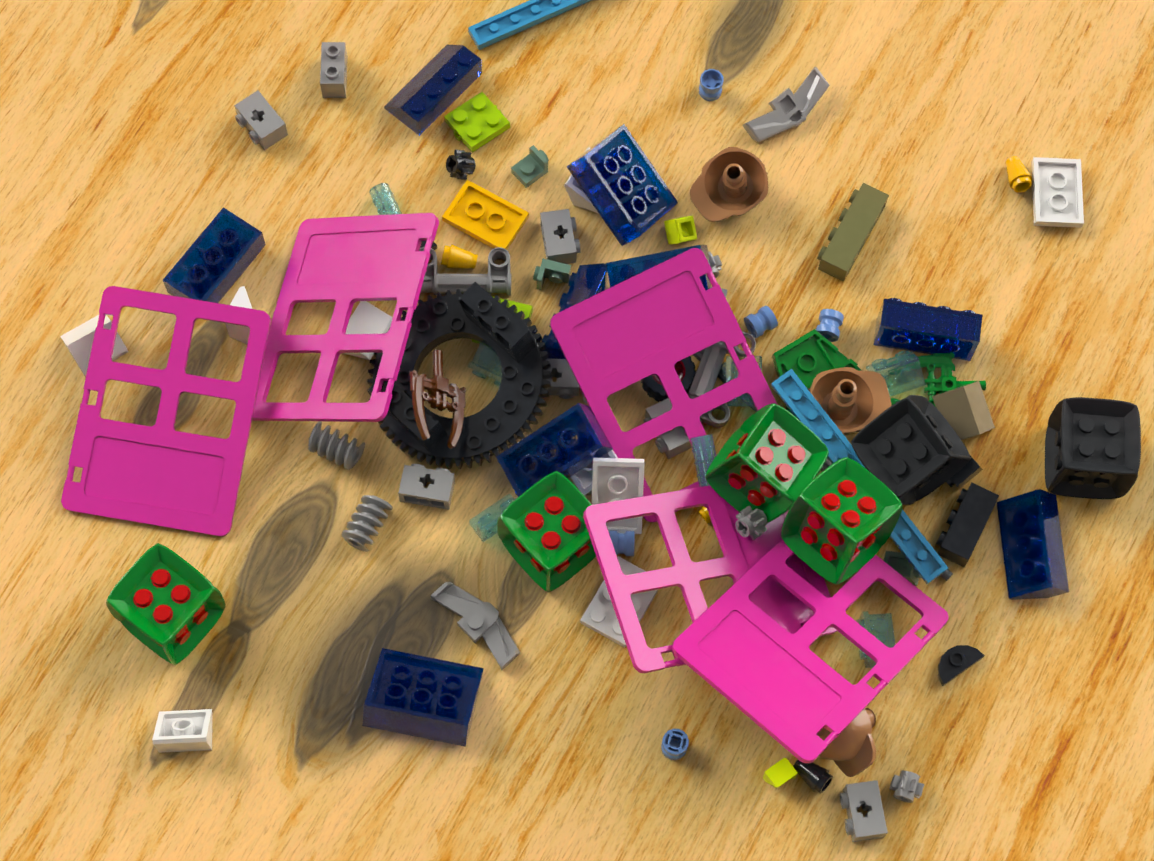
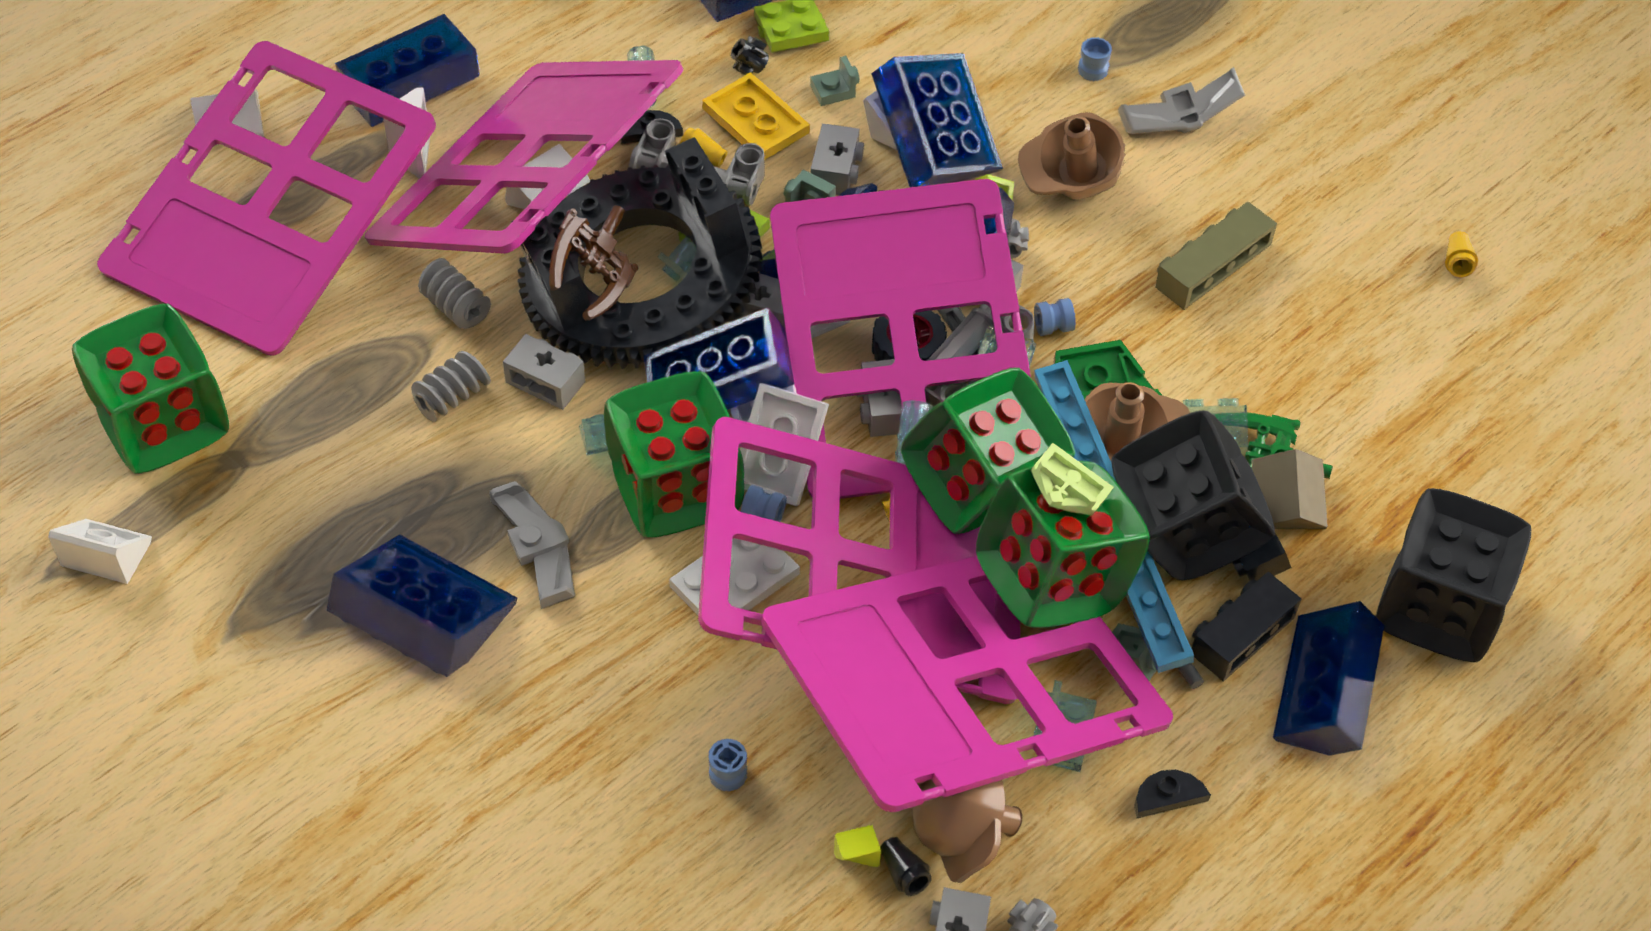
camera: 20 degrees right, 15 degrees down
light grey gear [735,506,767,540] -> none
medium blue wheel [816,309,844,342] -> none
clear blue brick [873,298,983,361] -> none
white plate [1031,157,1084,228] -> none
none -> yellowish green slope [1031,443,1114,515]

